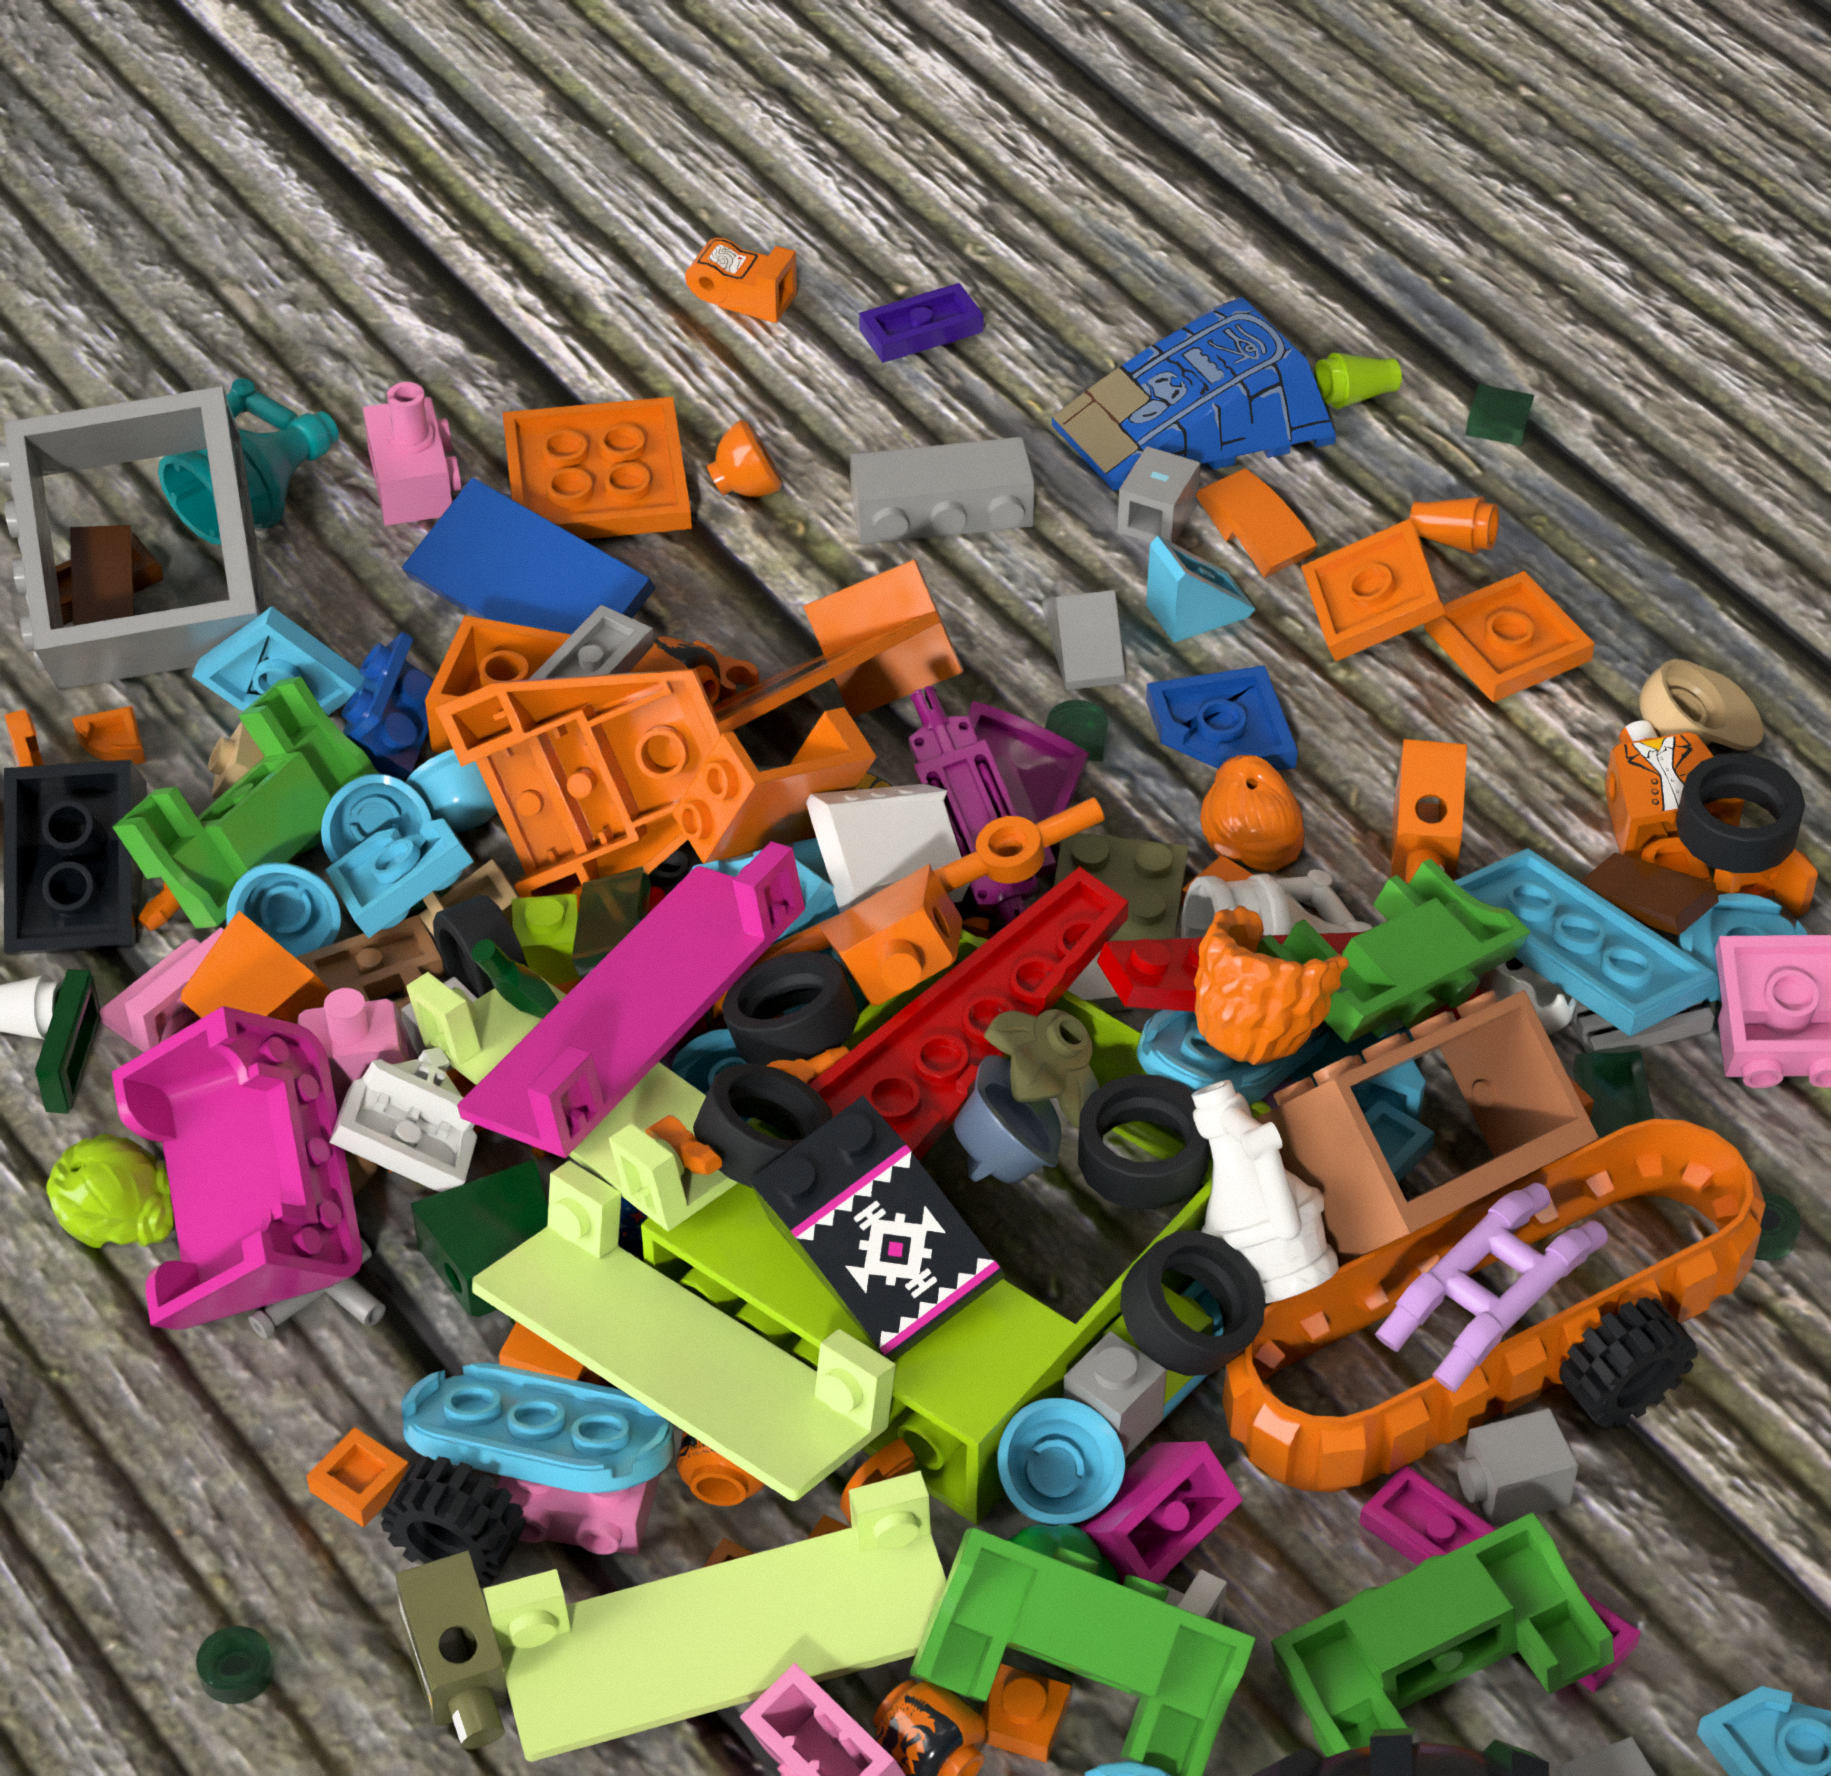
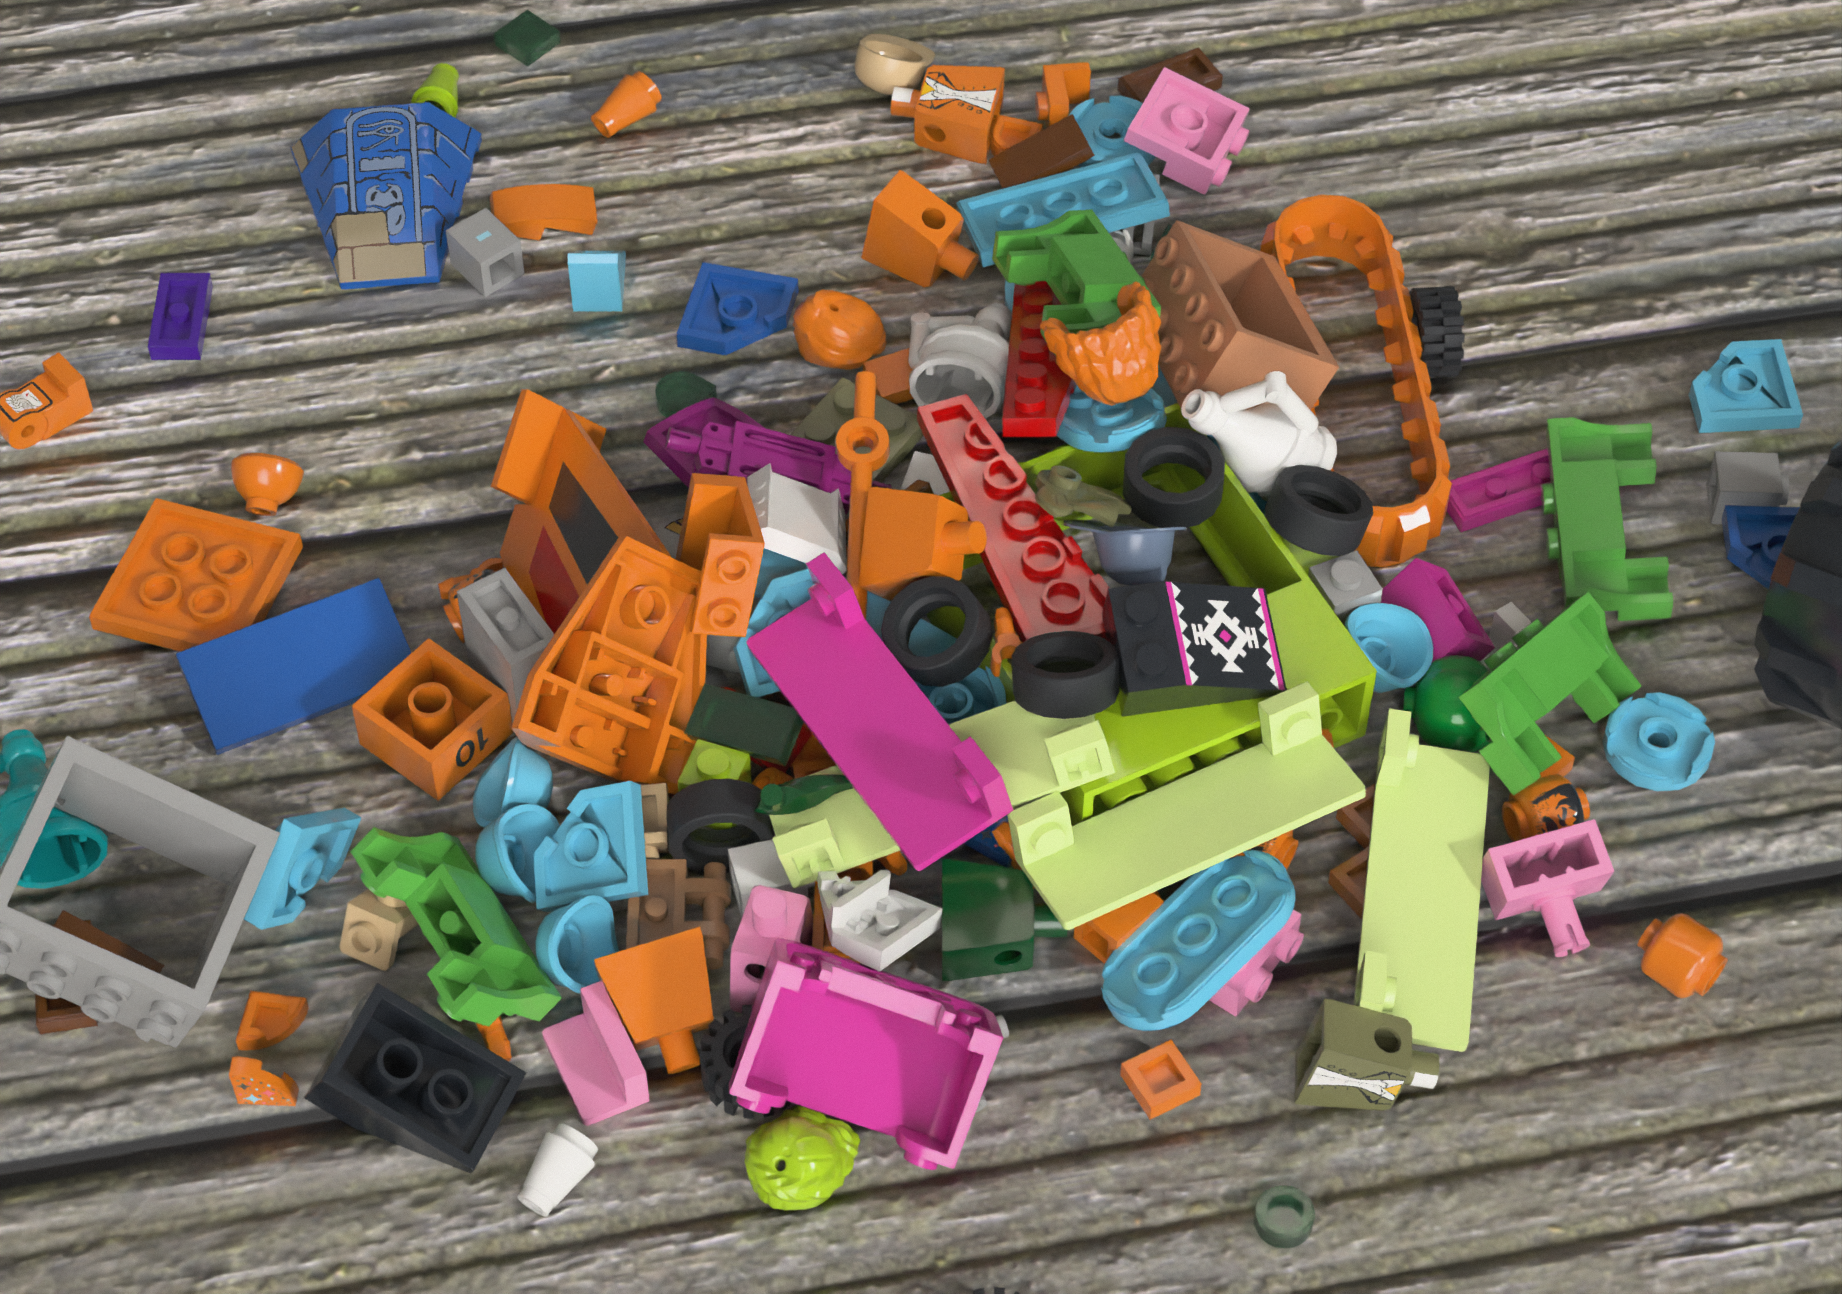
camera: 65 degrees left, 5 degrees up
dark green tile [35,969,101,1114] -> none
blue bracket [341,631,434,781] -> none
bright pink brick [363,382,461,526] -> none
black tyre [381,1456,526,1585] -> none
orange piece [645,1115,722,1175] -> none
light grey brick [850,437,1034,544] -> none
light grey slope [1042,590,1125,691] -> none
orange plate [1301,518,1447,662] -> none
lavender piece [1375,1183,1608,1393] -> none
orange plate [1424,571,1595,703] -> none
light grey brick [1458,1408,1578,1527] -> none
black tyre [1676,753,1805,873] -> none

